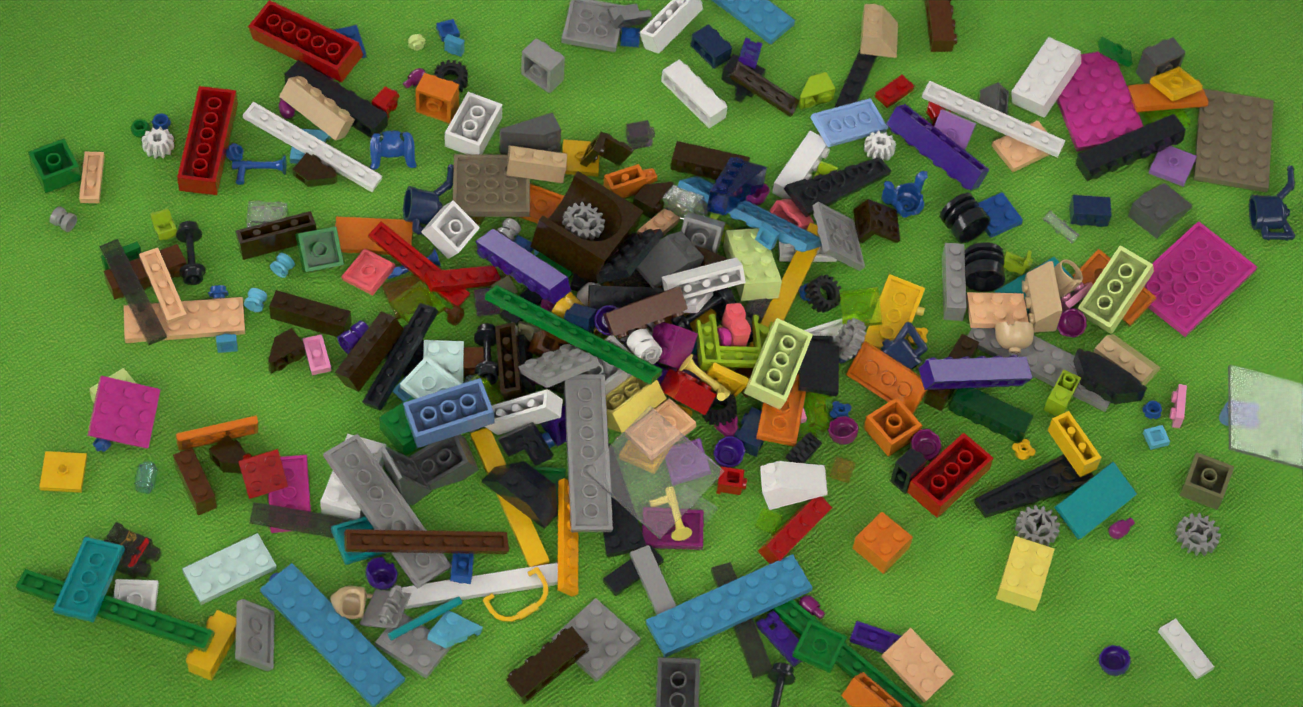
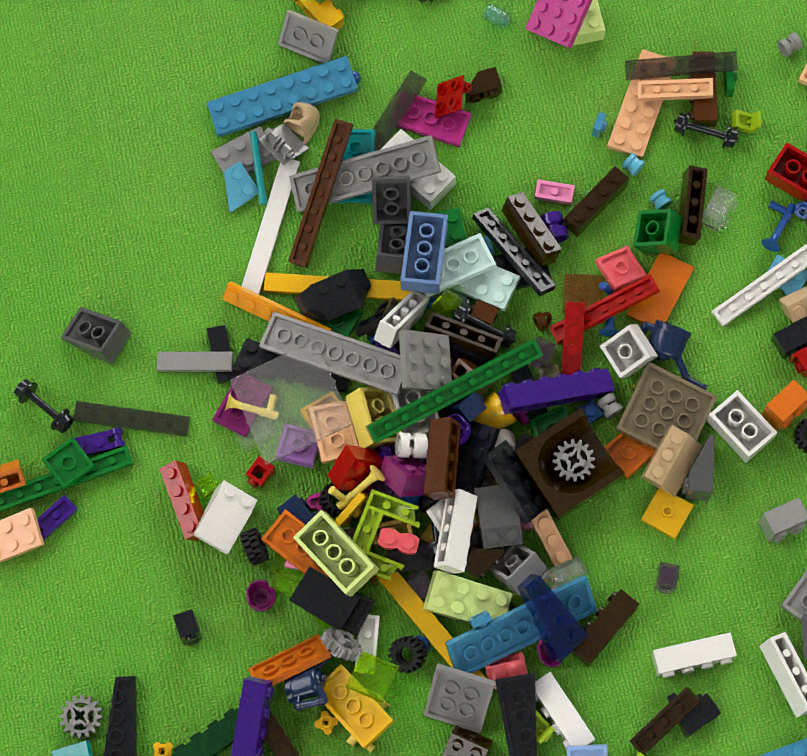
camera: 125 degrees right, 15 degrees up
reddish brown brick [173,447,217,515] -> none
orange tile [176,415,258,451] -> none
light aqua plate [182,533,277,605] -> none
blue plate [208,285,229,299] -> none
dark brown slope [268,328,305,374] -> none
dark brown slope [293,153,337,187] -> none
dark purple hair [366,557,398,590] -> none
blue hair [370,130,417,170] -> none
clear neon green tile [390,281,446,323] -> none
blue plate [450,553,474,584] -> none
yellow piece [483,567,548,622] -> none
dark brown brick [506,626,589,704] -> none
light grey plate [552,598,641,682] -> none
dark brown bracket [580,131,634,167] -> none
orange hinge [603,164,657,199] -> none
blue plate [621,27,640,47] -> none
dark brown slope [633,181,674,219] -> none
dark azure plate [646,554,813,657] -> none
dark blue brick [691,24,732,69] -> none
dark purple hair [713,436,745,468] -> none
dark pink tile [717,327,732,346] -> none
dark purple plate [738,37,763,69] -> none
magenta cylinder [799,595,825,619] -> none
blue plate [830,401,851,419] -> none
clear yellow plate [830,457,856,483] -> none
orange brick [852,512,913,574] -> none
orange brick [864,397,922,457] -> none
red brick [907,433,994,518] -> none
magenta hair [911,429,942,461] -> none
light yellow brick [996,536,1054,611] -> none

